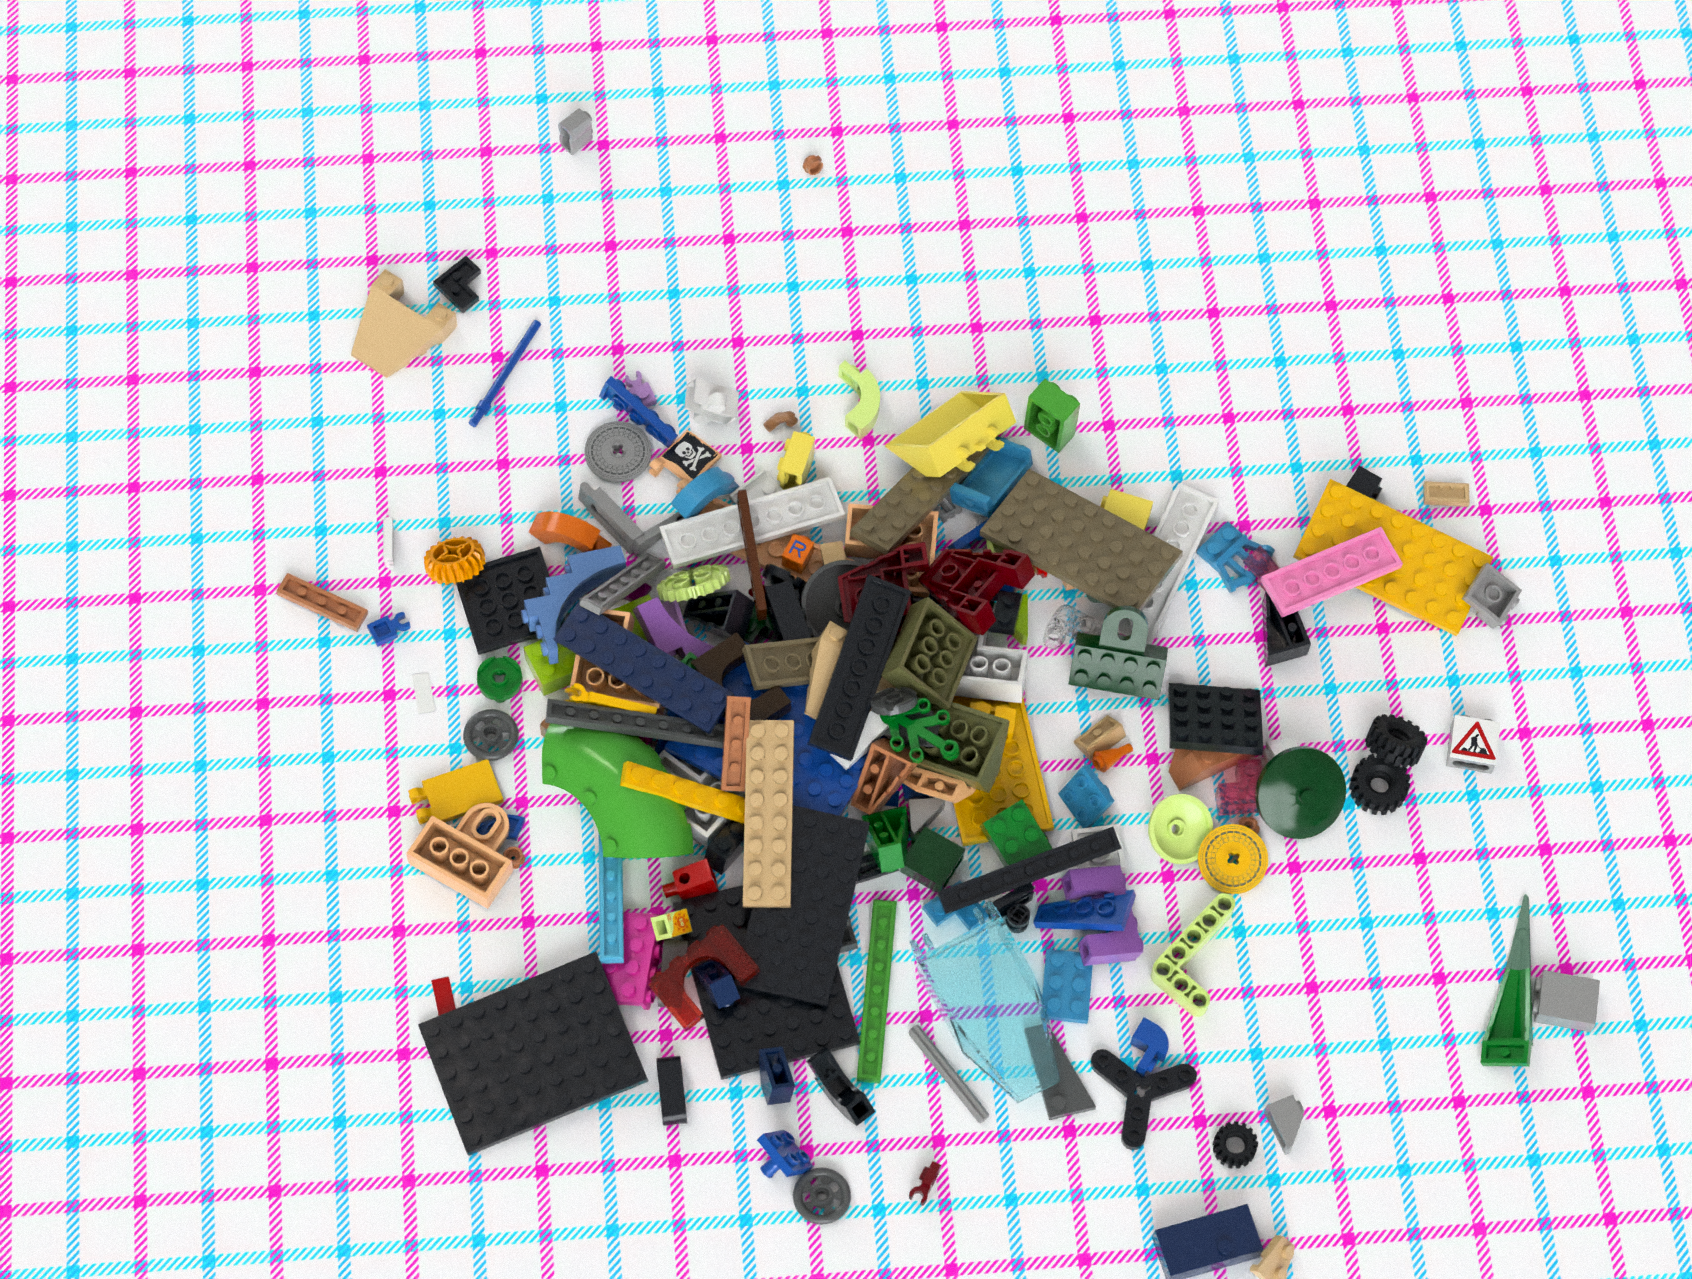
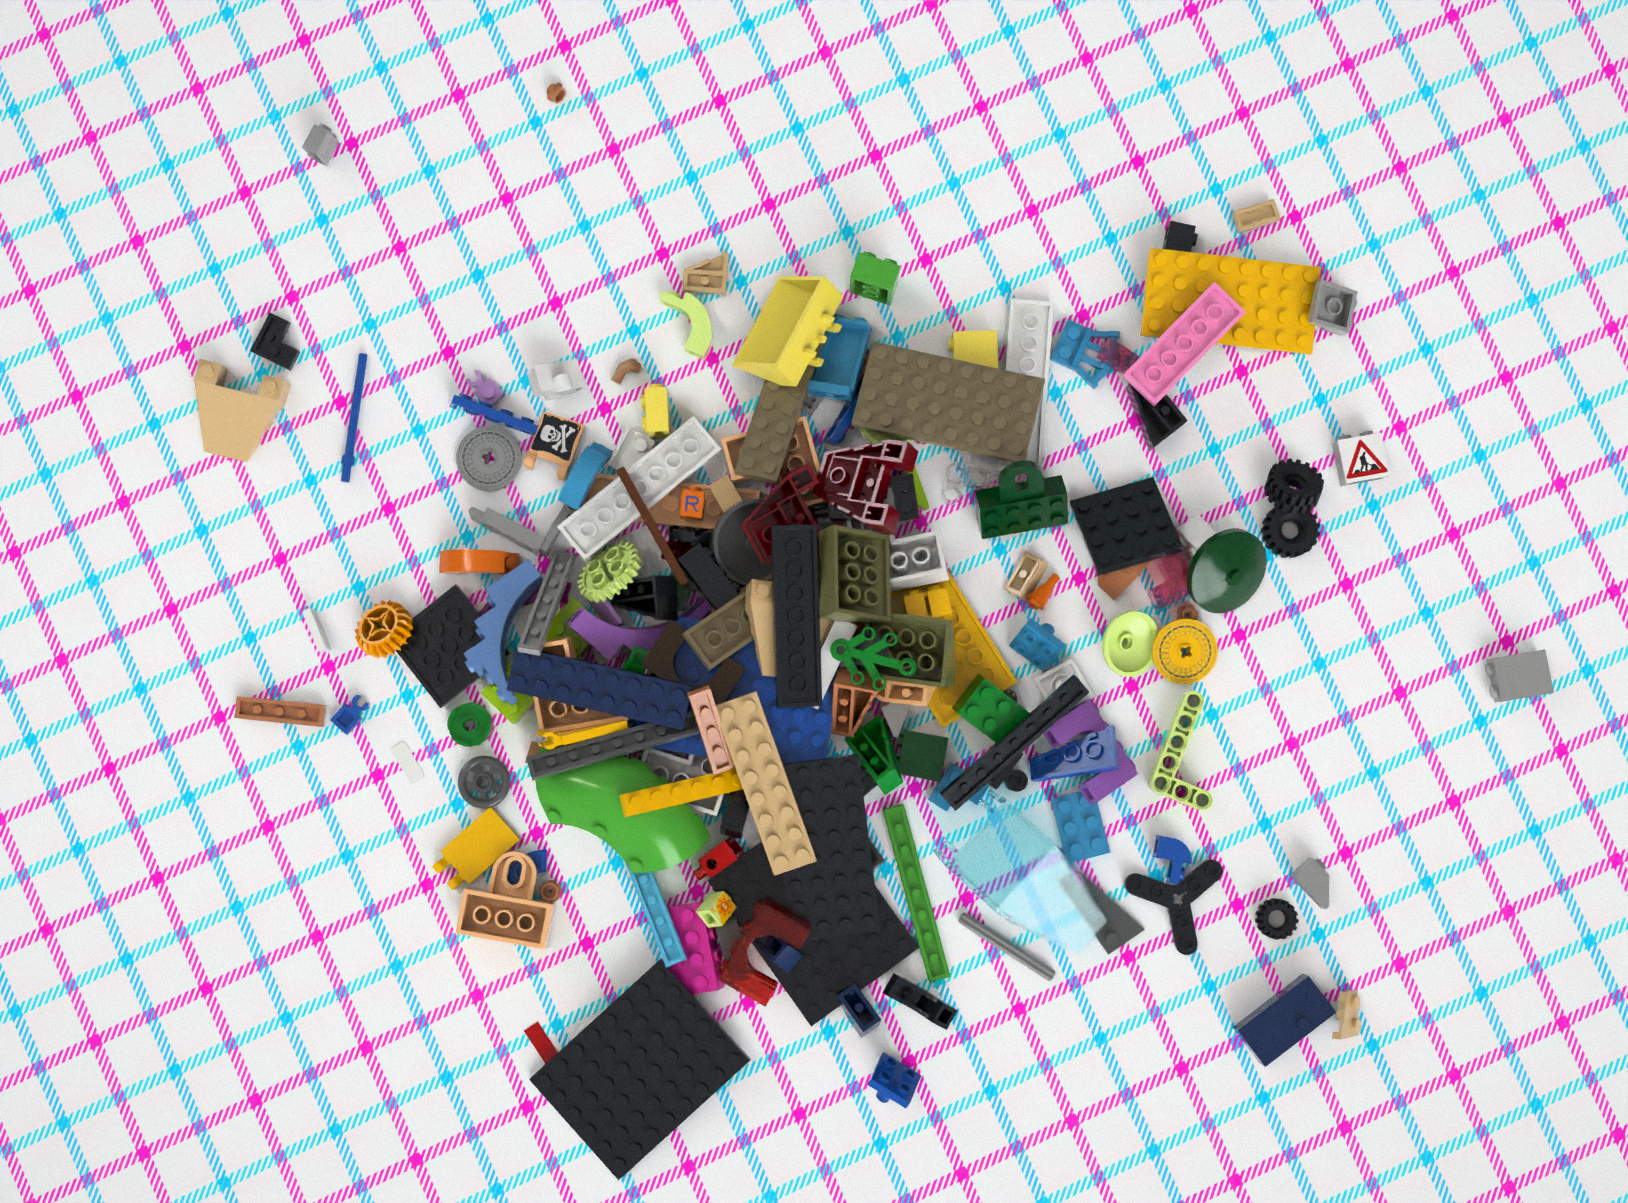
camera: 15 degrees left, 20 degrees up
black beam [656,1056,687,1126] -> none
dark grey plate [793,1168,851,1225] -> none
dark grey tile [871,687,918,715] -> none
dark red plate [909,1161,941,1206] -> none
green plate [1480,894,1533,1066] -> none
none -> tan wing [682,252,729,295]

